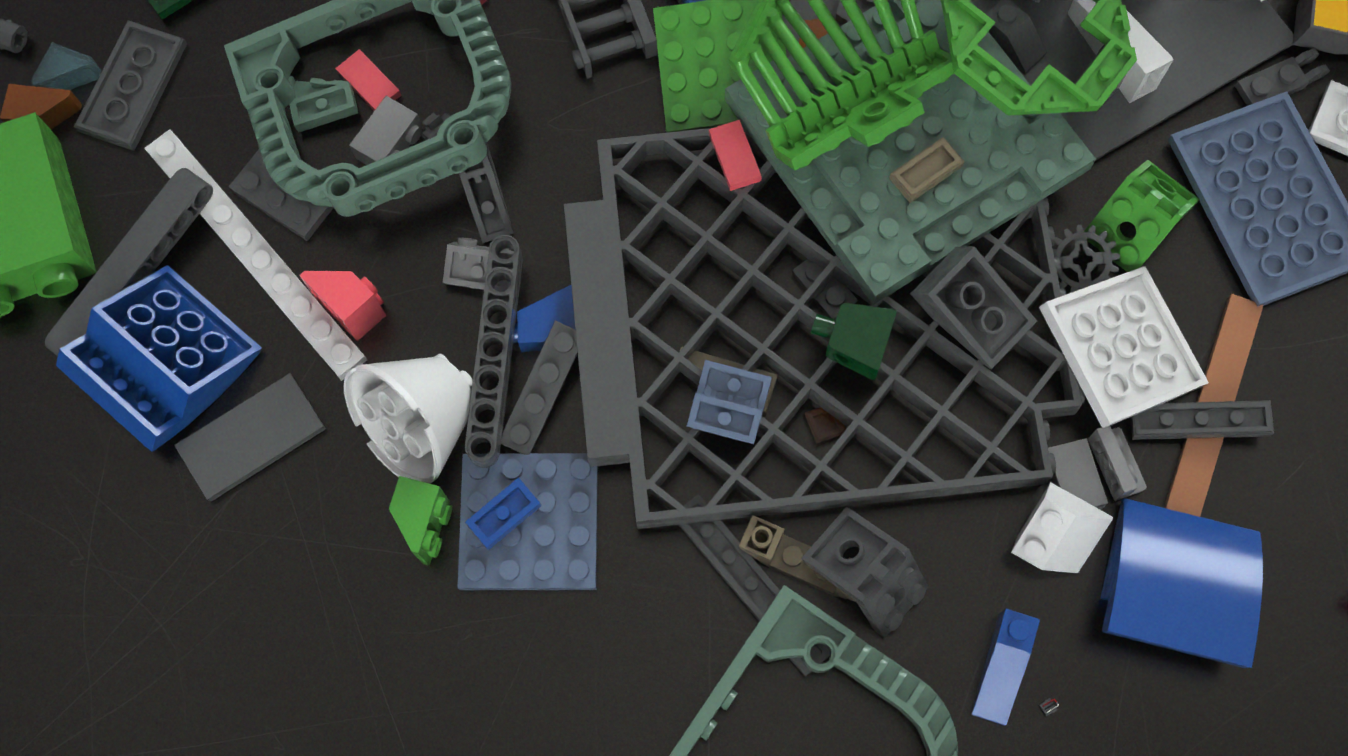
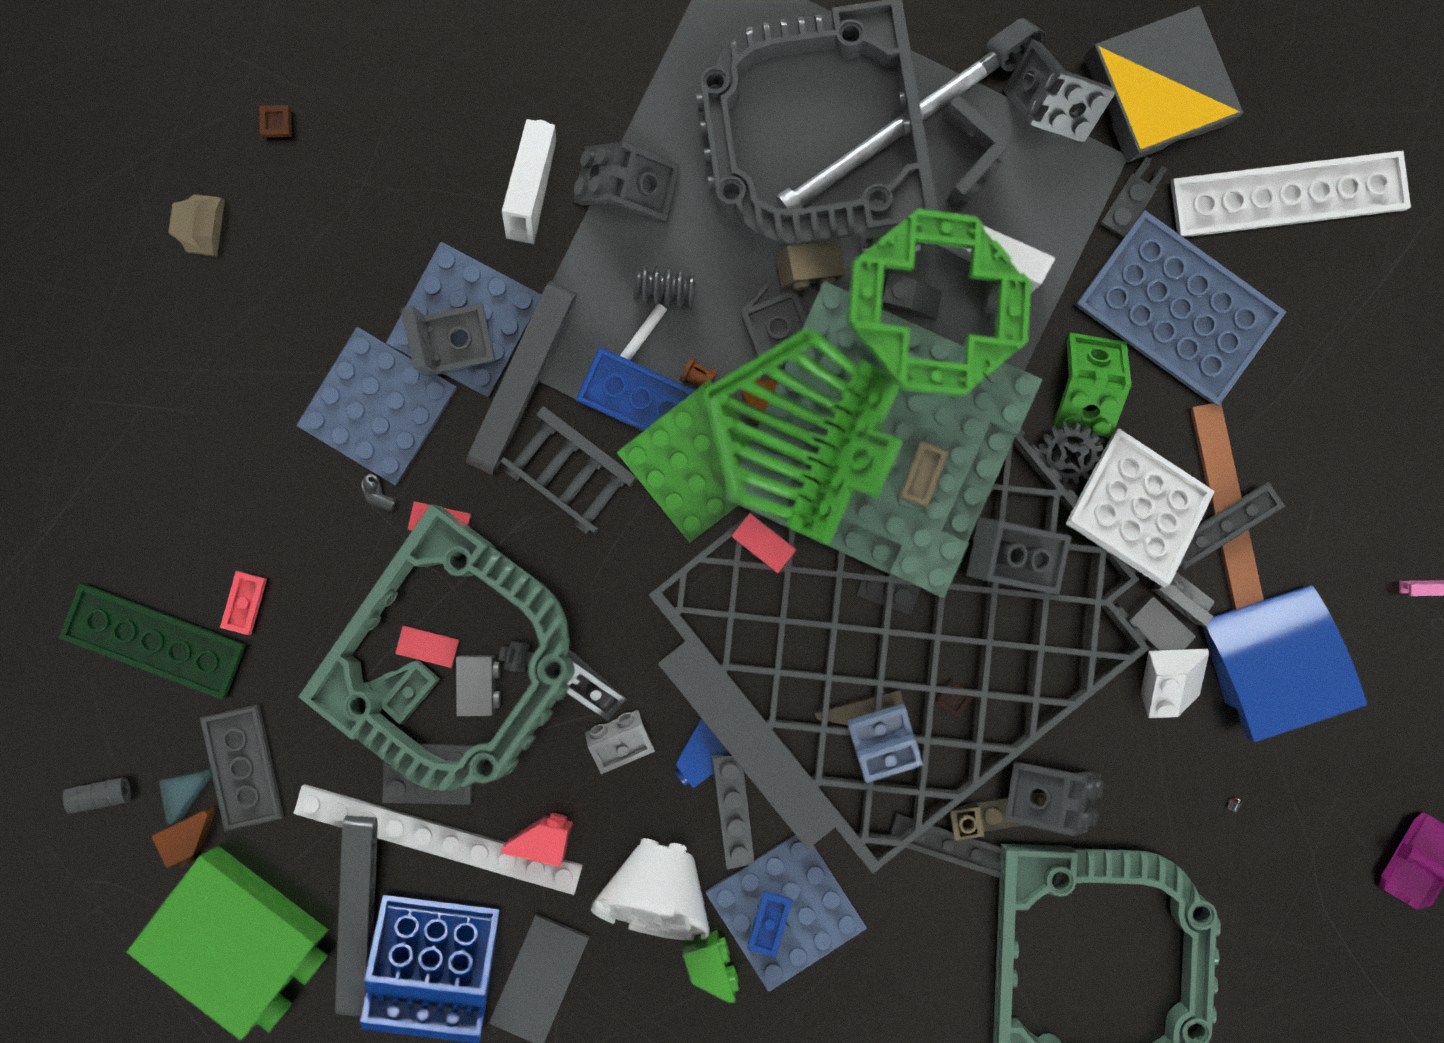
camera: 40 degrees left, 15 degrees up
dark grey beam [465,234,523,468] -> none
dark green torso [811,303,897,380] -> none
slope [971,608,1040,726] -> none

